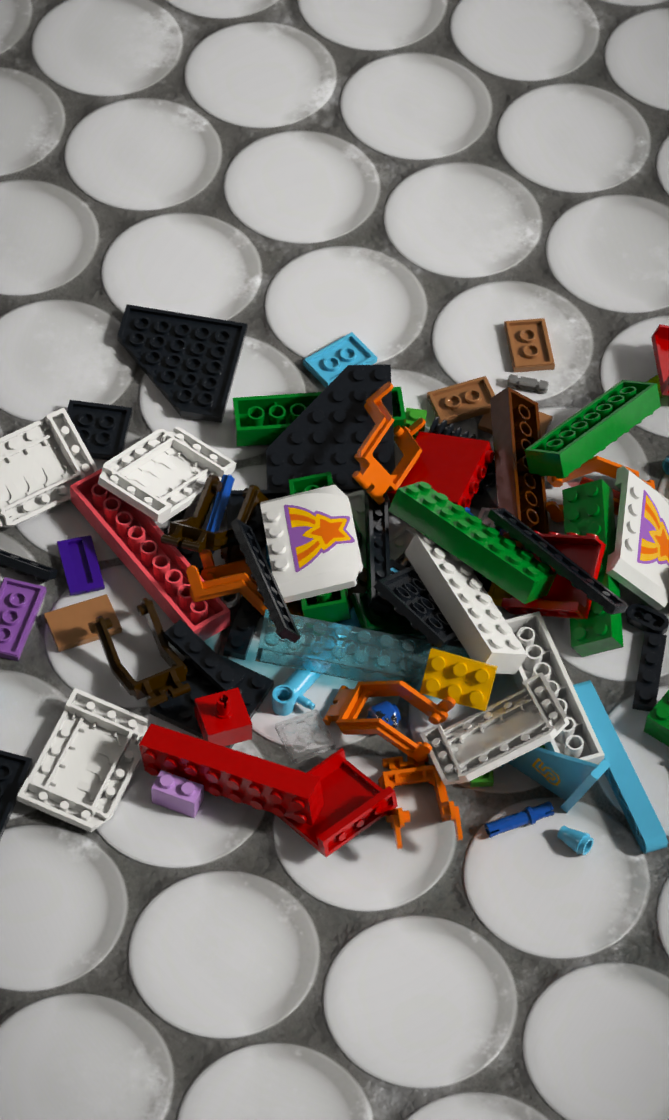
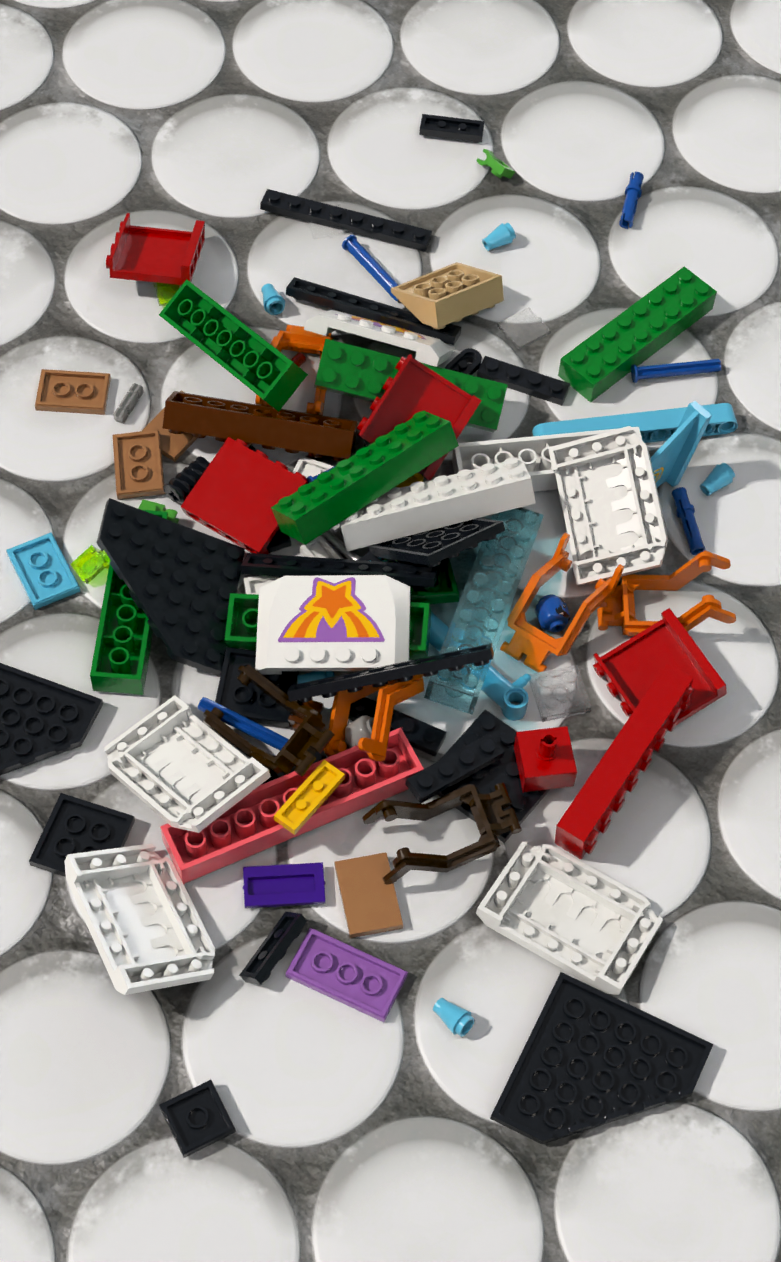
camera: 80 degrees left, 5 degrees up
lavender brick [151,770,204,818] -> none
orange piece [352,382,426,505] -> none
yellow plate [420,648,498,711] -> none
black plate [487,508,629,615] -> none
none -> yellow plate [274,760,345,835]

